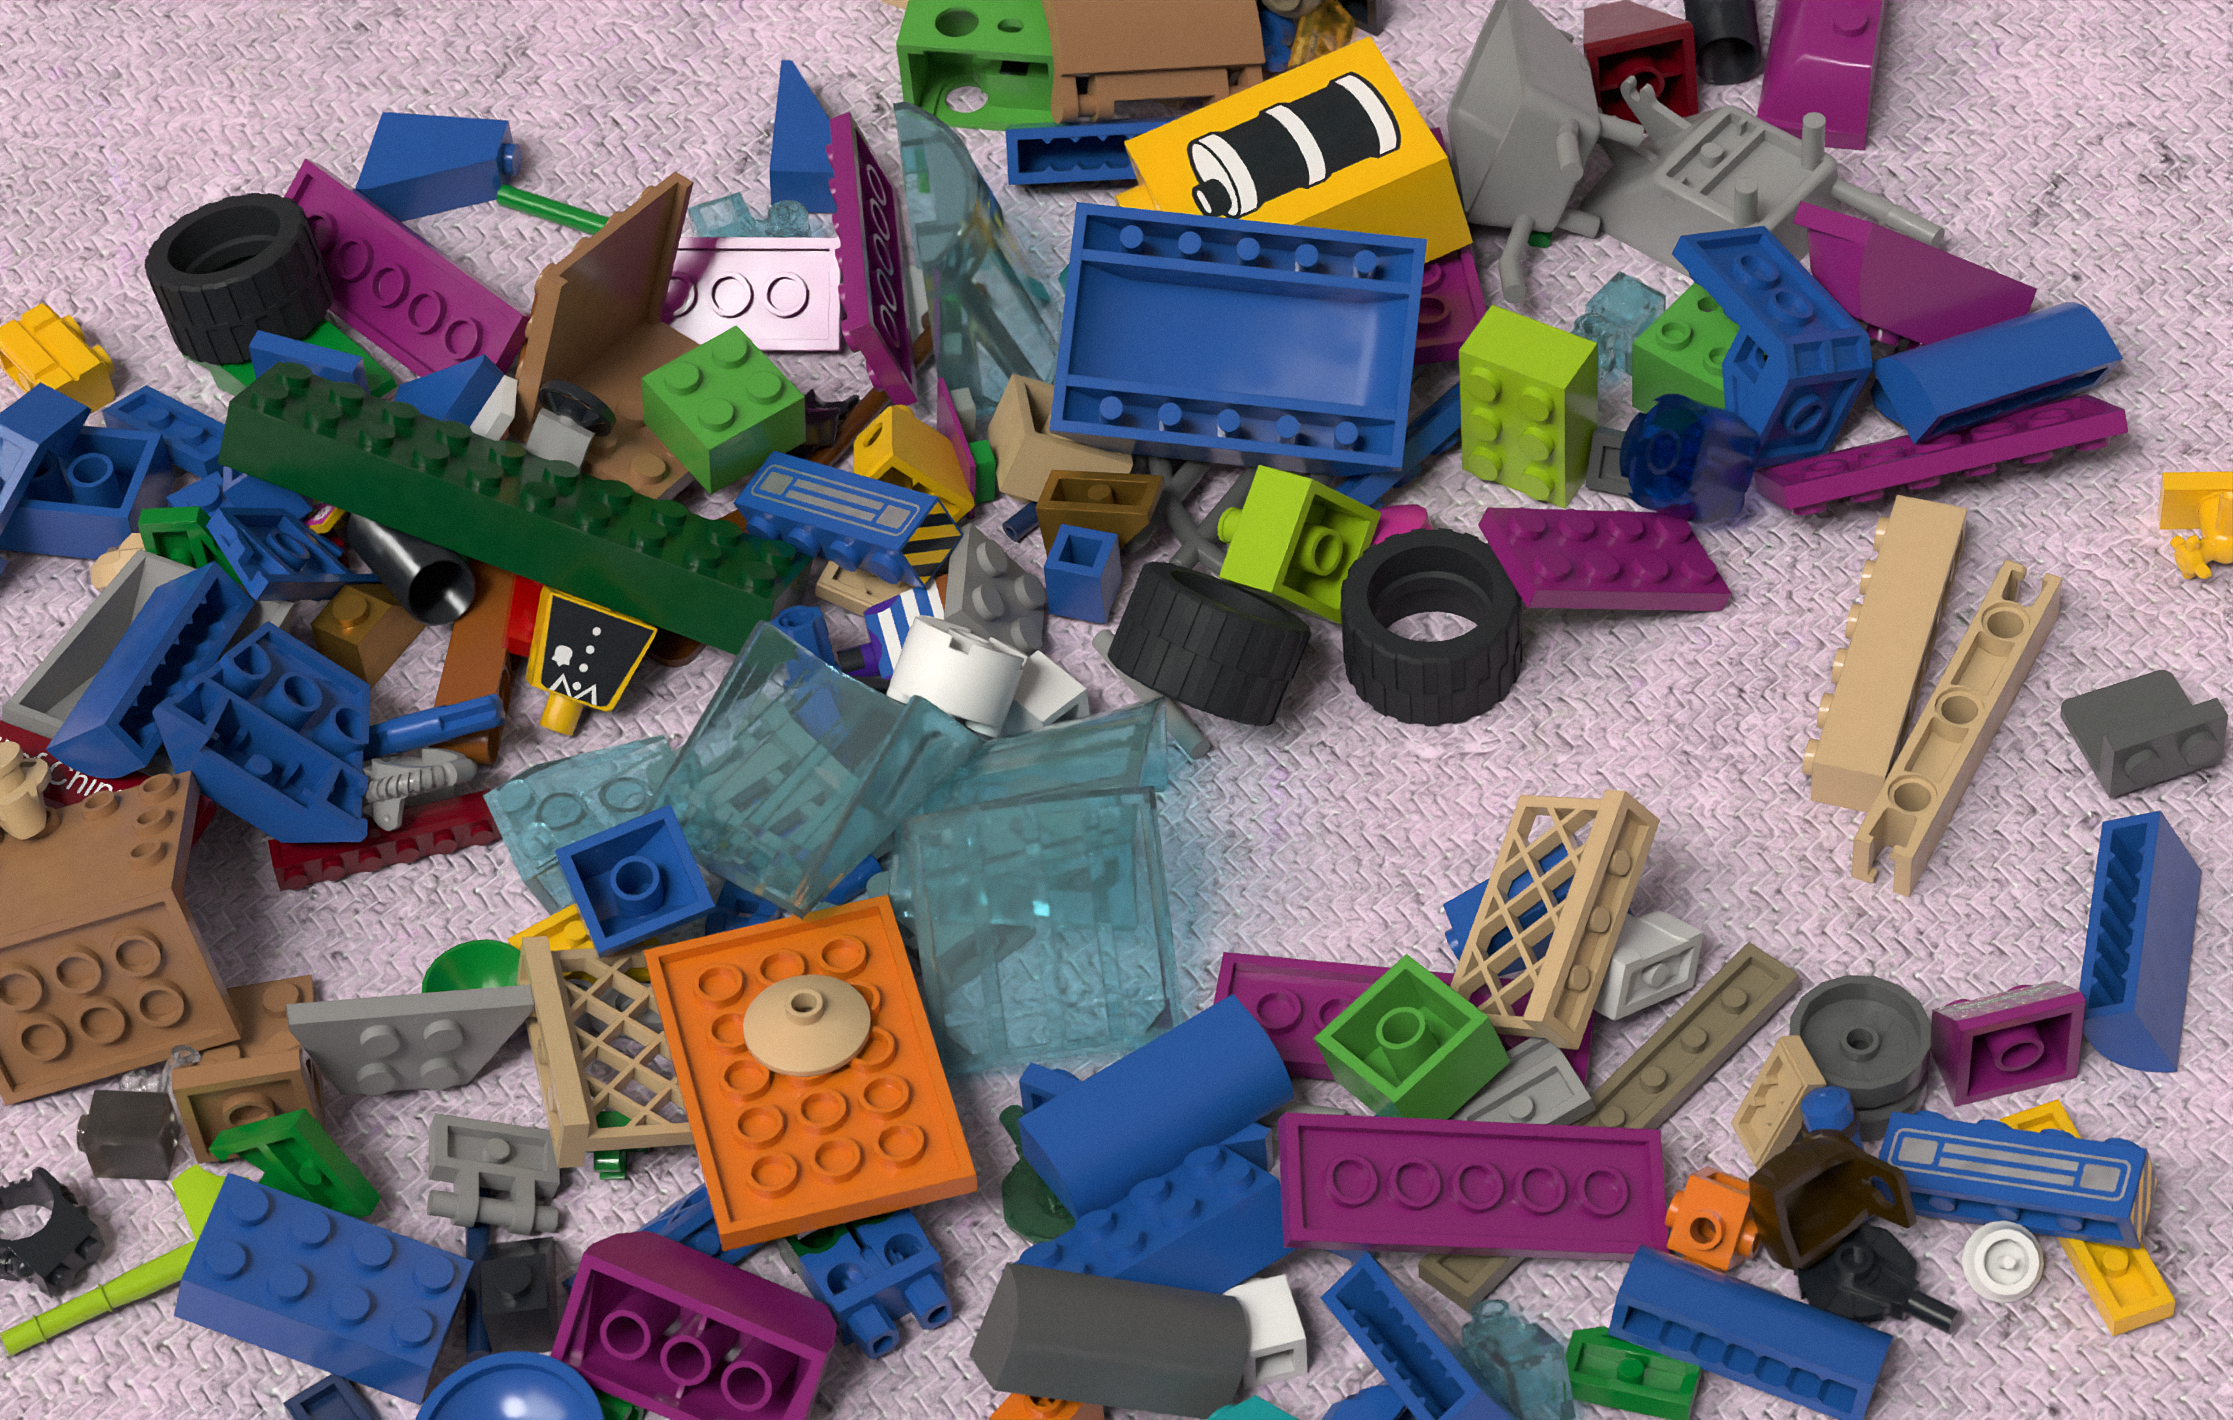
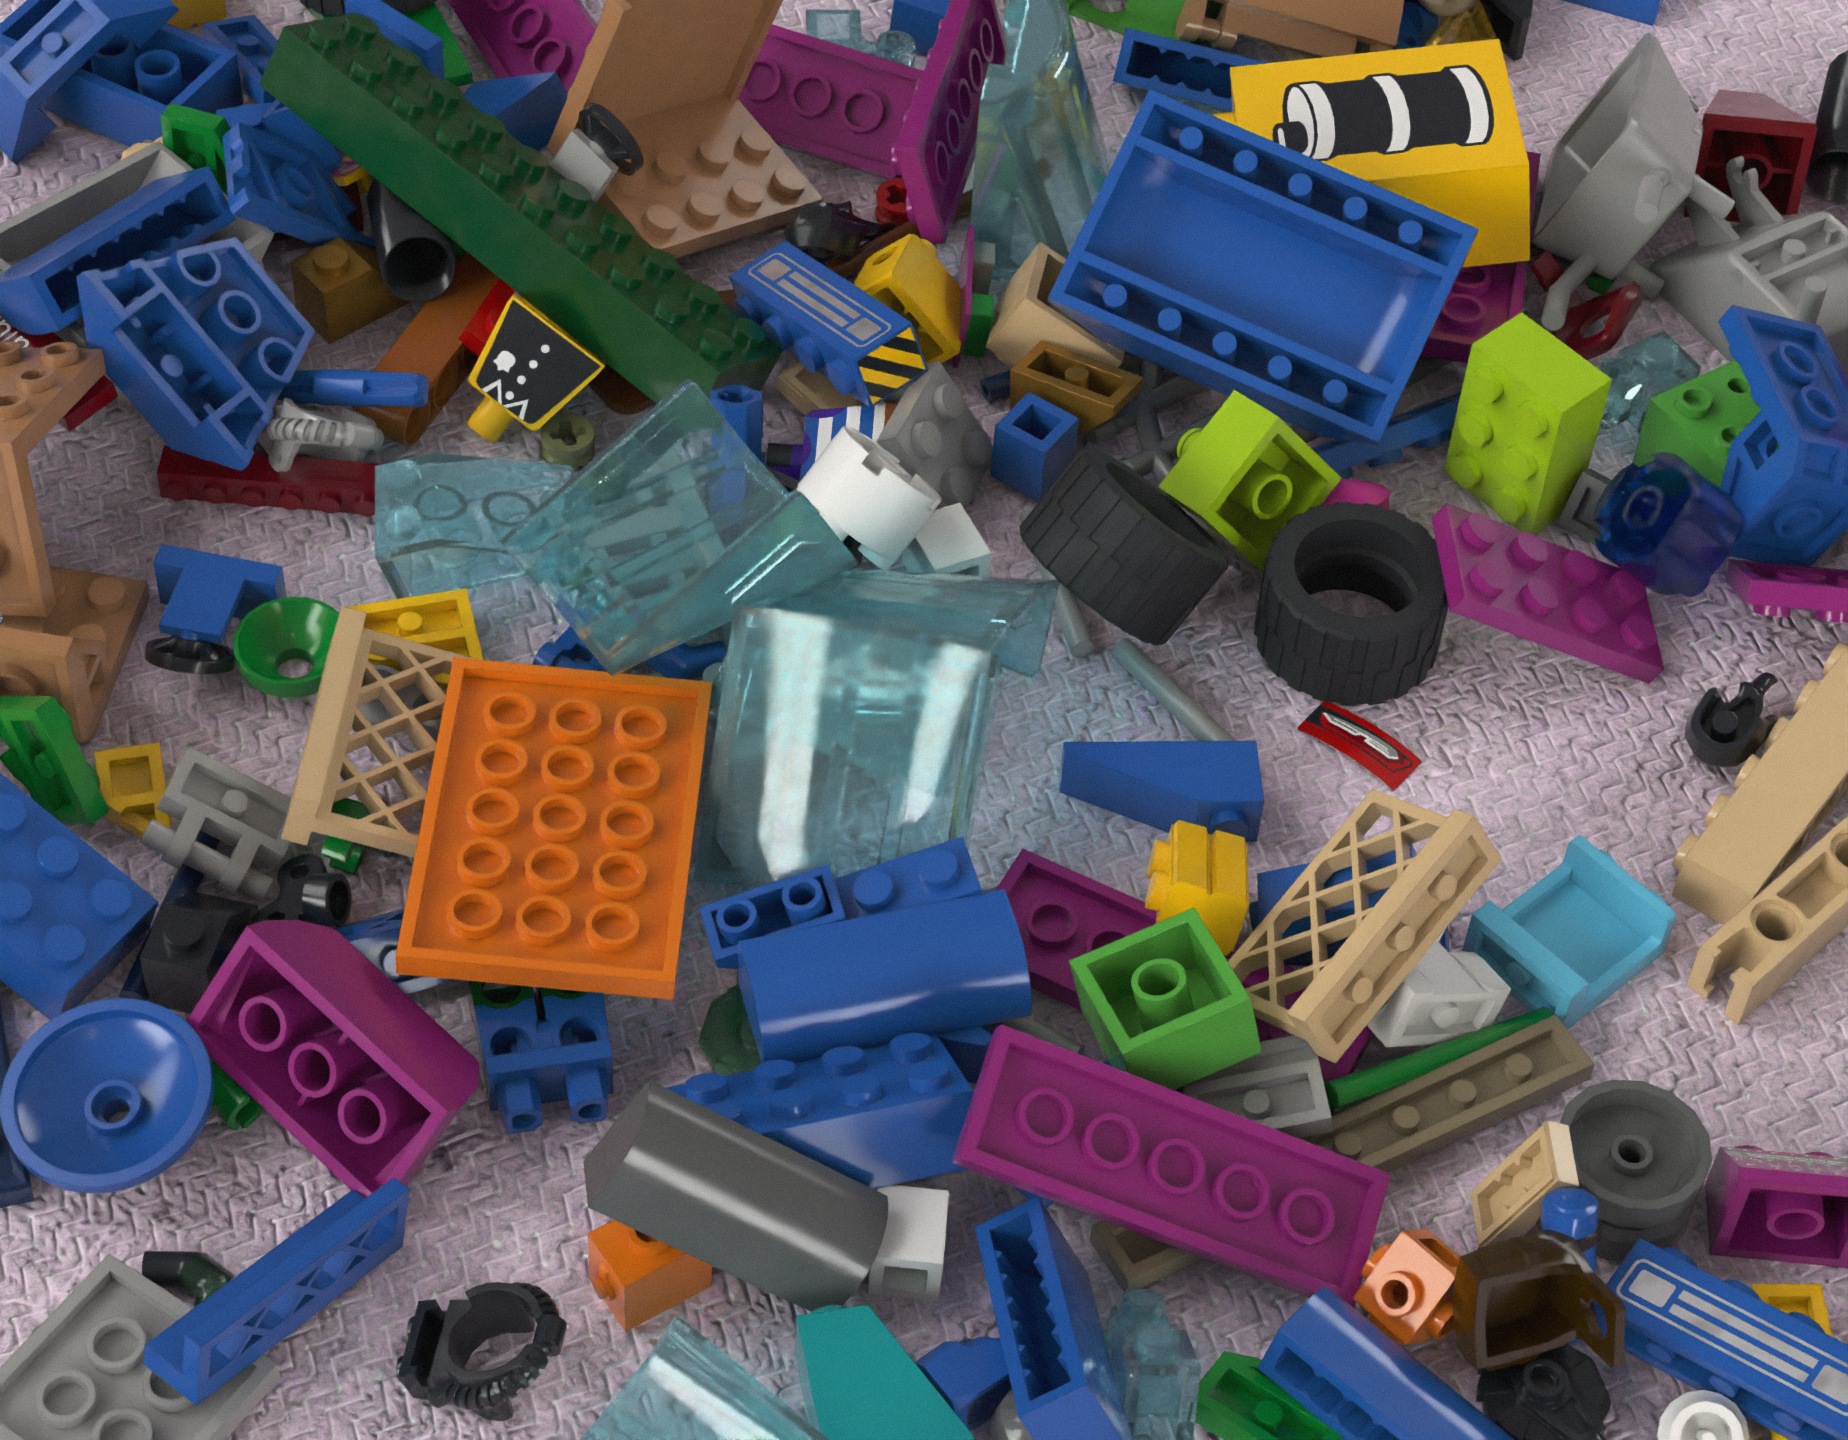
camera: 10 degrees right, 0 degrees up
light grey wing [286,984,534,1096] -> none
white piece [470,375,518,441] -> none
blue slope [555,804,717,958] -> none
bright green brick [641,325,806,495] -> none
tan dish [743,974,871,1077] -> none
none -> yellow slope [94,742,172,838]
none -> blue piece [145,544,287,674]
none -> black piece [252,854,352,927]
none -> olive bush [541,413,595,472]
none -> blue slope [699,836,983,969]
none -> red bush [875,178,909,227]
none -> blue slope [1059,741,1264,841]
none -> light grey bar [1111,638,1236,741]
none -> yellow brick [1145,820,1249,956]
none -> sticker [1298,701,1421,790]
none -> green bar [1324,1007,1553,1109]
none -> medium azure panel [1462,835,1676,1029]
none -> dark red piece [1528,250,1641,360]
none -> black piece [1685,672,1778,768]

